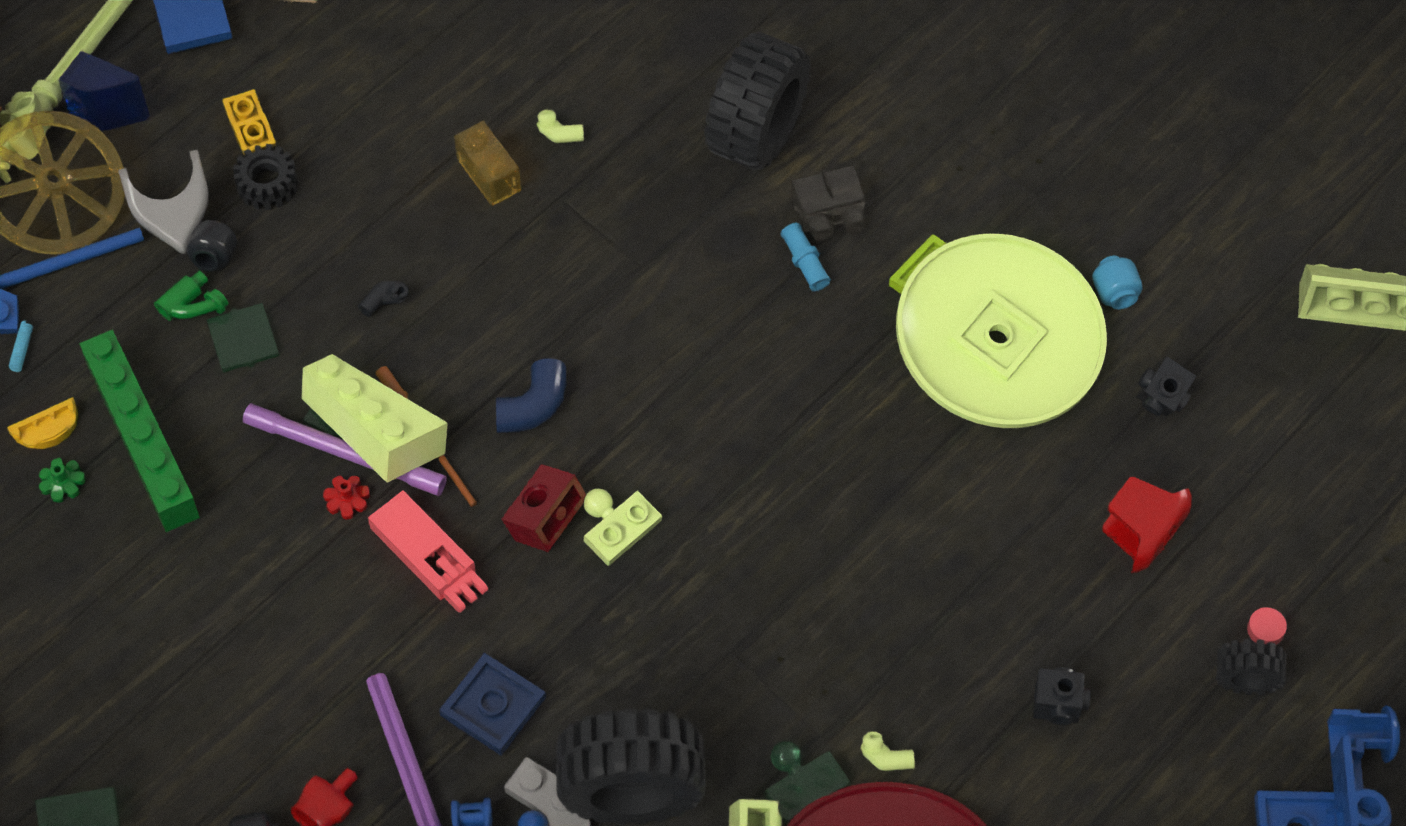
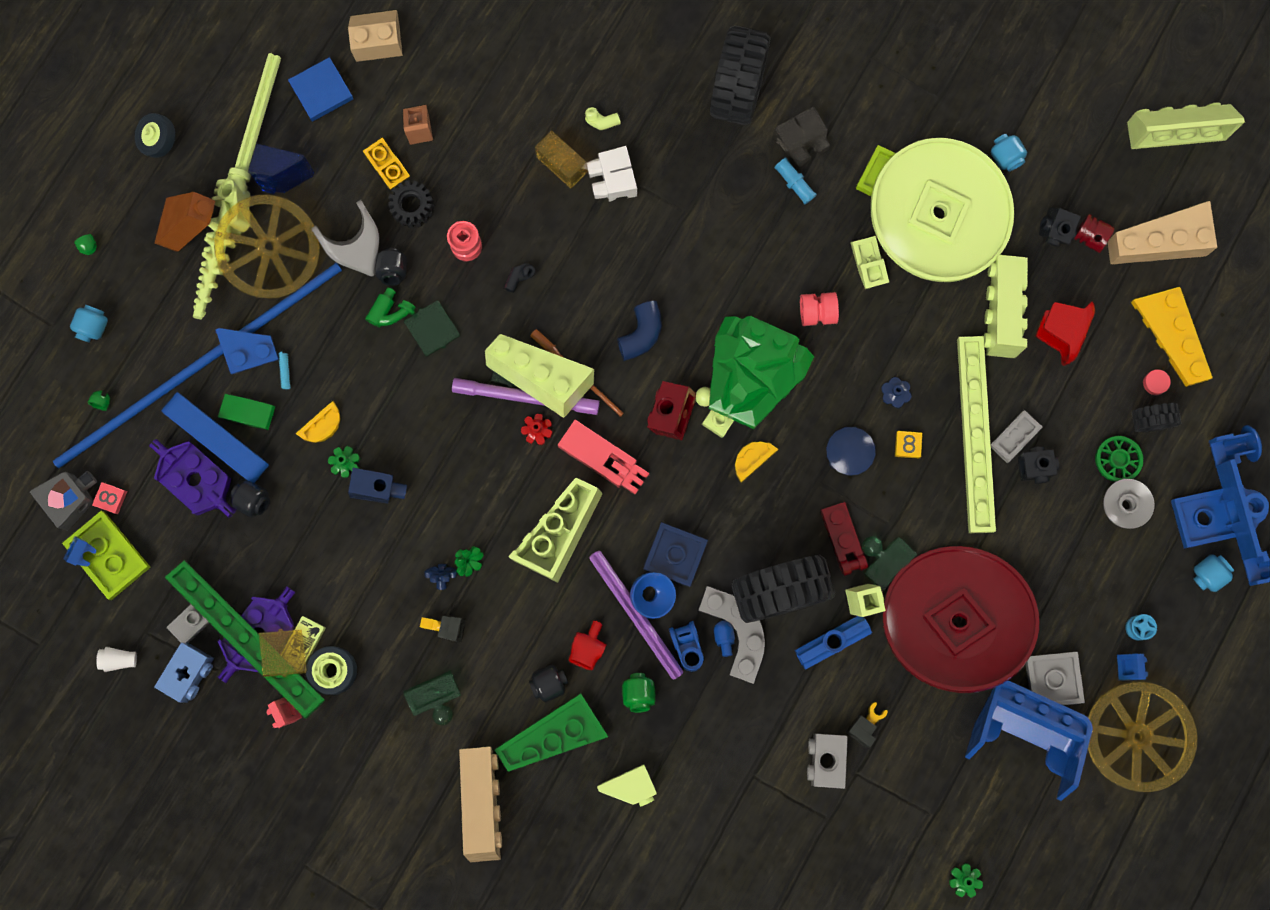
camera: 10 degrees left, 20 degrees up
green brick [79,329,200,532] -> none
yellowish green arm [861,732,915,771] -> none
none -> dark blue torso [348,468,407,503]
none -> nougat slope [403,105,433,145]
none -> pearl dark grey piece [420,616,466,643]
none -> dark blue plant [425,564,457,590]
none -> coral wheel [447,221,482,261]
none -> green plant [455,546,484,577]
none -> yellowish green wedge [508,478,602,583]
none -> white hips [587,146,637,202]
none -> blue piece [630,572,676,619]
none -> green wedge [708,316,814,429]
none -> yellow tile [735,442,778,483]
none -> coral wheel [800,292,839,326]
none -> dark red plate [820,502,868,576]
none -> dark blue dish [826,427,876,475]
none -> yellowish green slope [851,236,889,289]
none -> dark blue plant [881,377,911,408]
none -> yellow tile [895,431,922,459]
none -> yellowish green plate [957,336,996,533]
none -> yellowish green wedge [984,255,1027,358]
none -> light grey plate [990,410,1042,463]
none -> dark red piece [1074,214,1115,253]
none -> green wheel [1095,436,1143,482]
none -> light grey dish [1103,479,1154,529]
none -> tan wedge [1107,201,1217,264]
none -> yellow wing [1131,287,1213,387]

